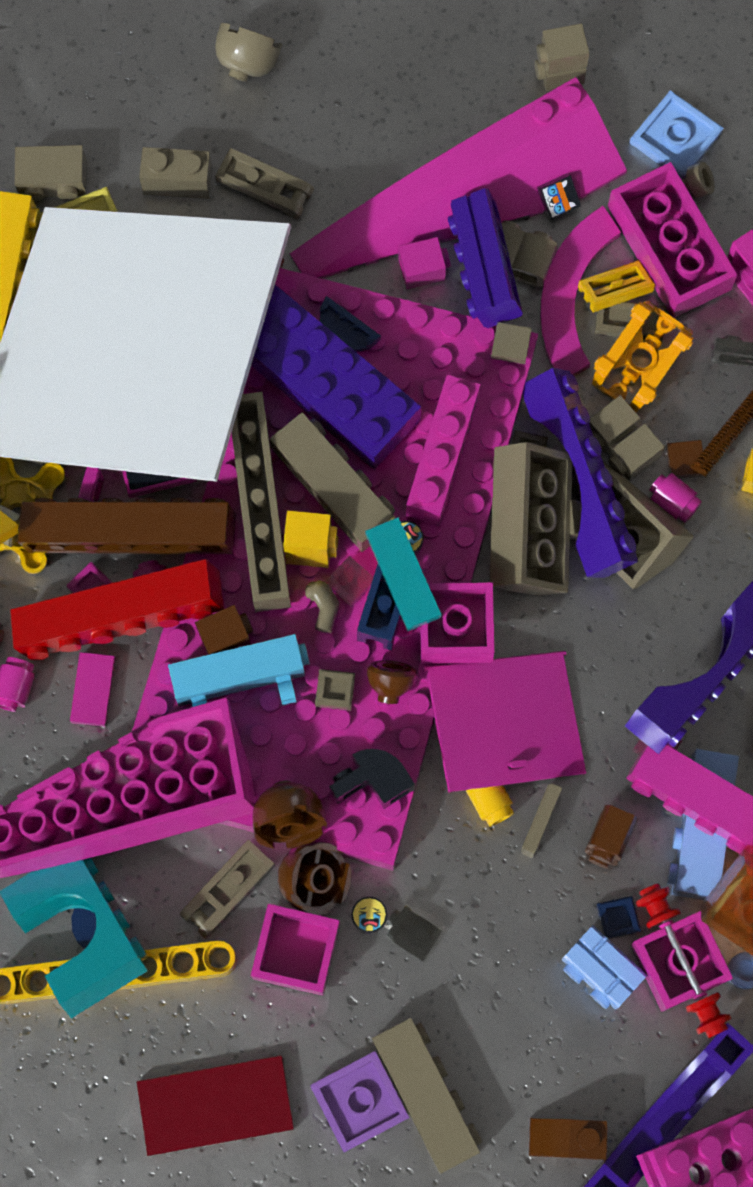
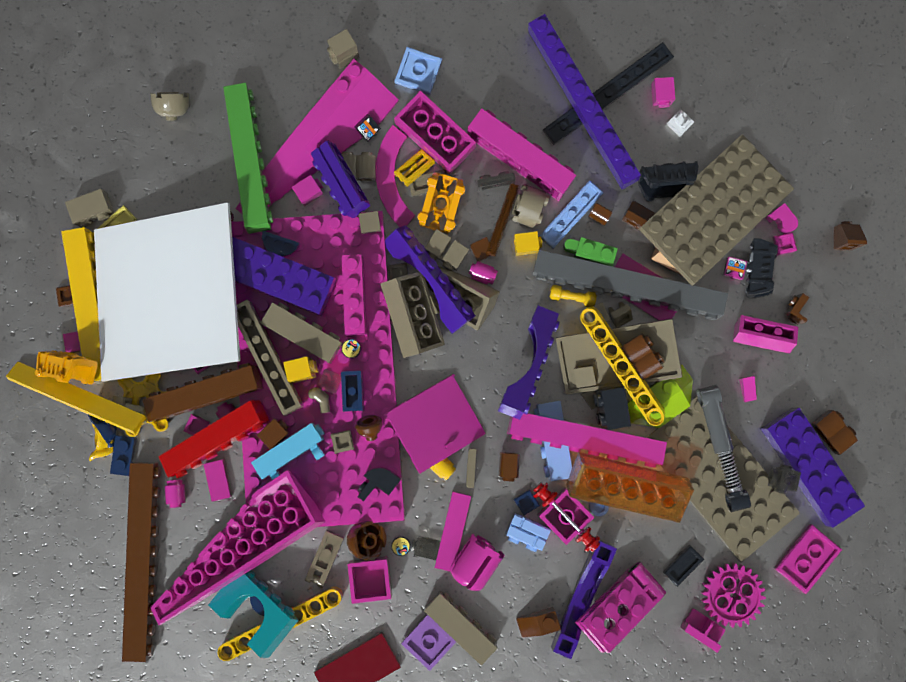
camera: 25 degrees left, 10 degrees up
dark pink tile [78,467,104,502] -> none
dark tan brick [139,147,213,199] -> none
dark tan plate [215,148,314,219] -> none
reddish brown cylinder [252,780,327,849] -> none
teal tile [365,517,442,631] -> none
dark pink brick [420,582,494,664] -> none
dark tan tile [681,162,715,198] -> none
none -> bright green brick [223,83,273,234]
none -> dark pink tile [435,492,471,572]
none -> dark pink cylinder [451,533,505,591]

